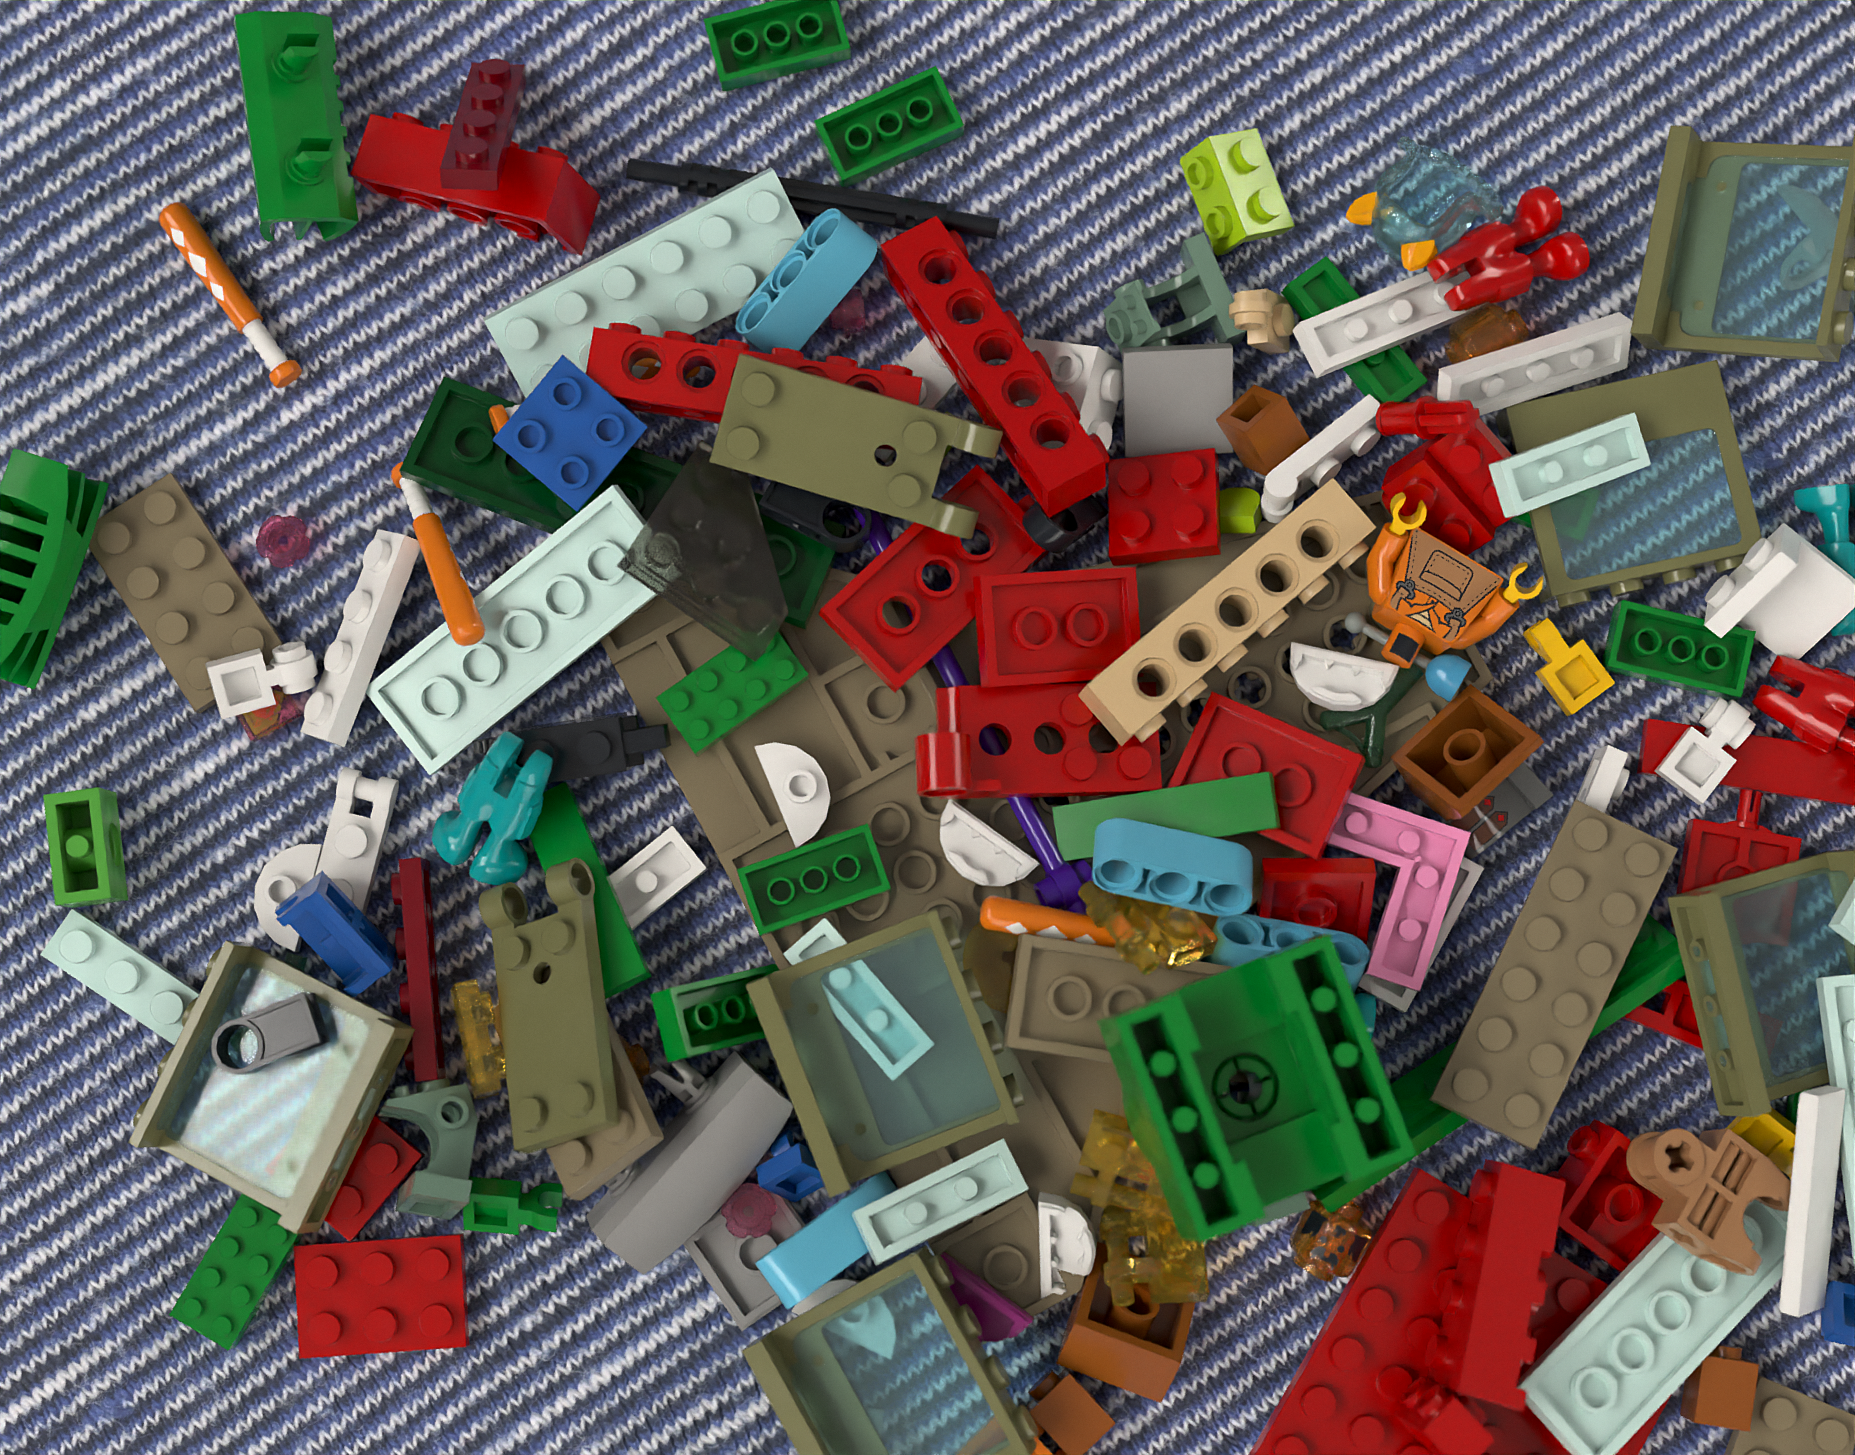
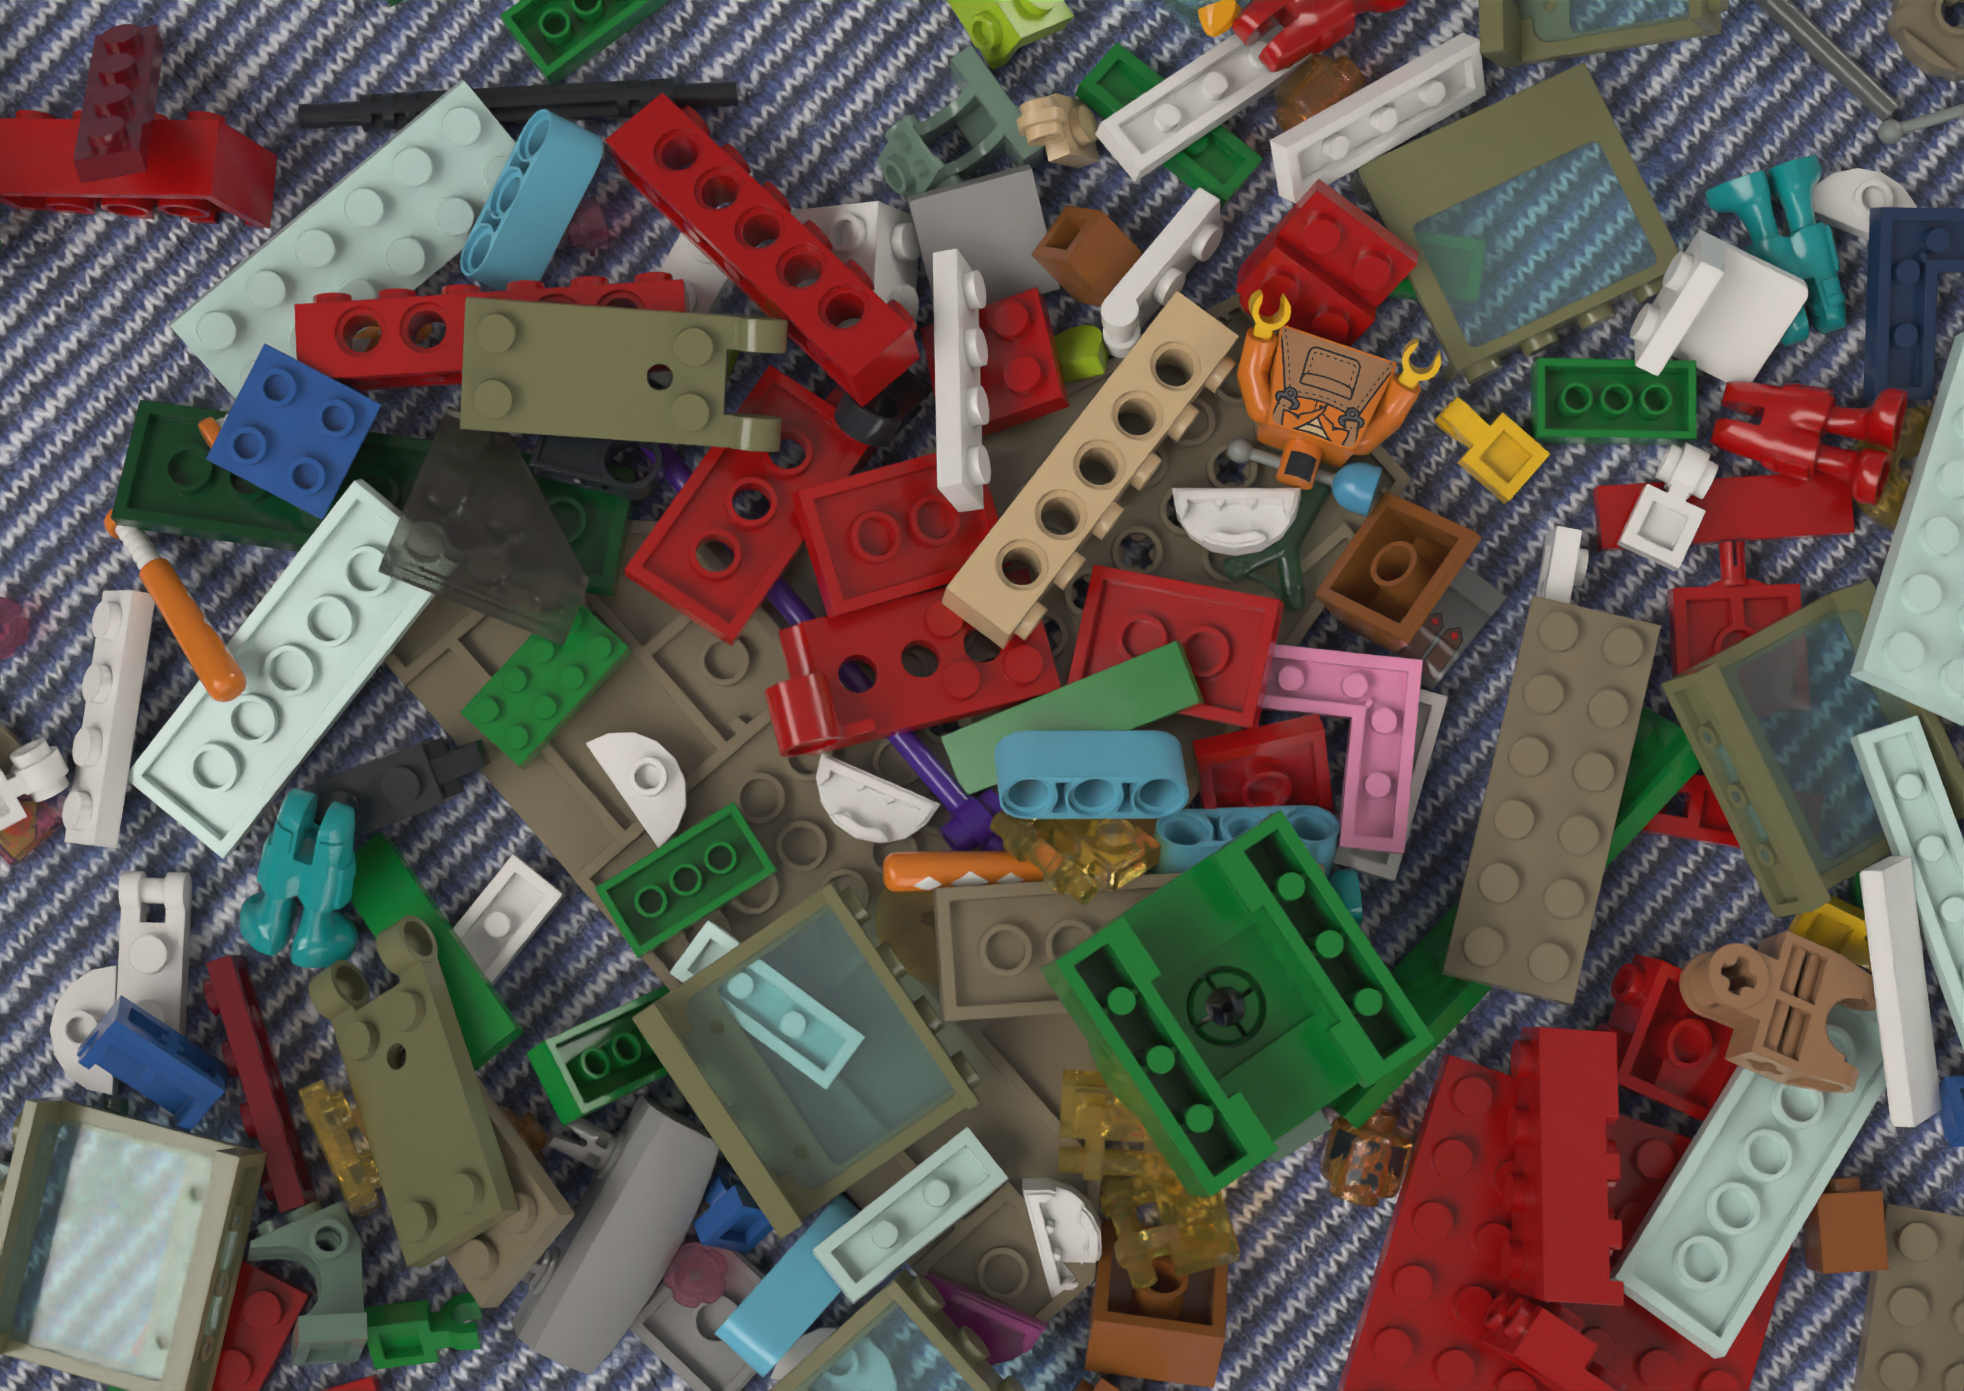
camera: 10 degrees left, 0 degrees up
piece [211,992,331,1075] -> none
red axle [1376,396,1480,440] -> none
light aqua plate [1488,412,1651,518] -> none
none -> white plate [933,248,991,512]

